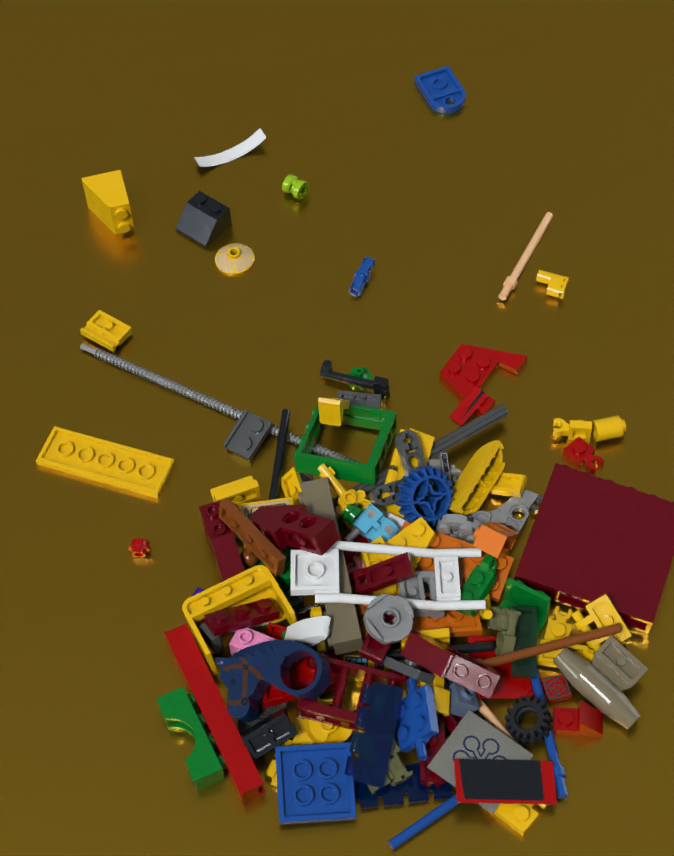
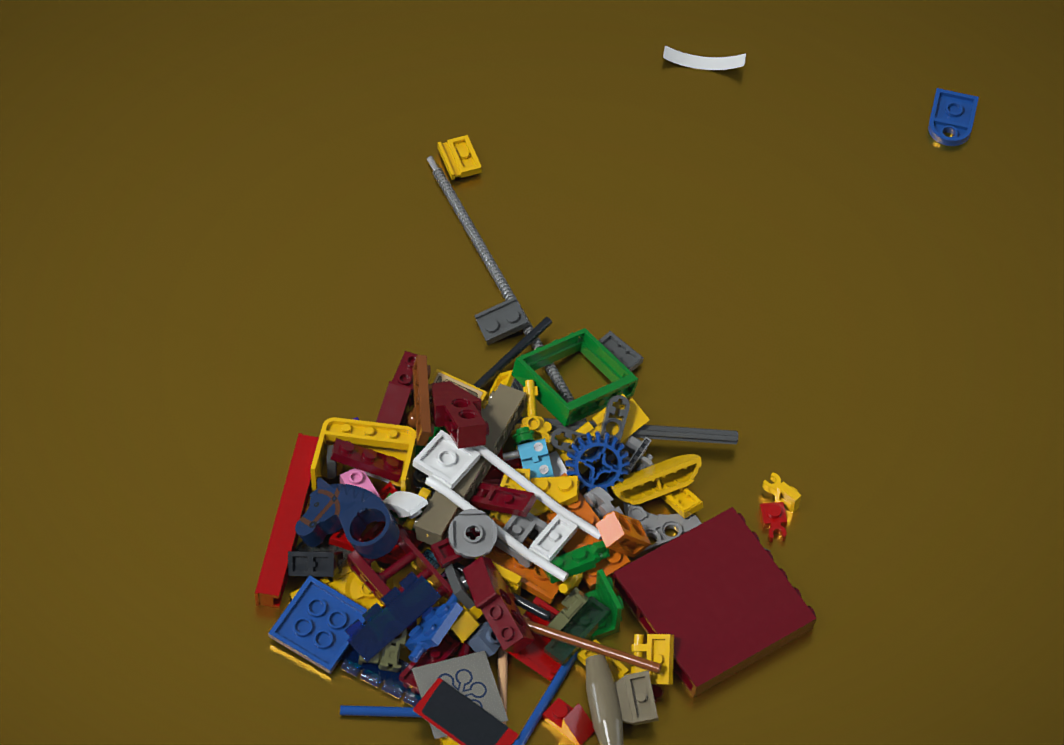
camera: 30 degrees right, 0 degrees up
yellow tile [36,426,175,499] -> none
yellow slope [81,170,135,235] -> none
red plate [128,538,151,558] -> none
green arch [156,687,226,791] -> none
black slope [176,191,232,248] -> none
yellow panel [210,476,261,506] -> none
tan dish [215,243,255,275] -> none
lime wheel [282,174,309,200] -> none
yellow slope [318,397,350,426] -> none
black hinge [319,360,390,398] -> none
green plant [347,367,373,389] -> none
blue pin [348,257,376,296] -> none
red wing [439,344,528,416] -> none
red sticker [449,386,488,426] -> none
light nougat bar [498,212,553,301] -> none
black tyre [505,696,553,745] -> none
yellow piece [536,270,570,299] -> none
tile [541,674,572,704] -> none
yellow plate [544,606,573,641] -> none
yellow brick [591,415,626,442] -> none

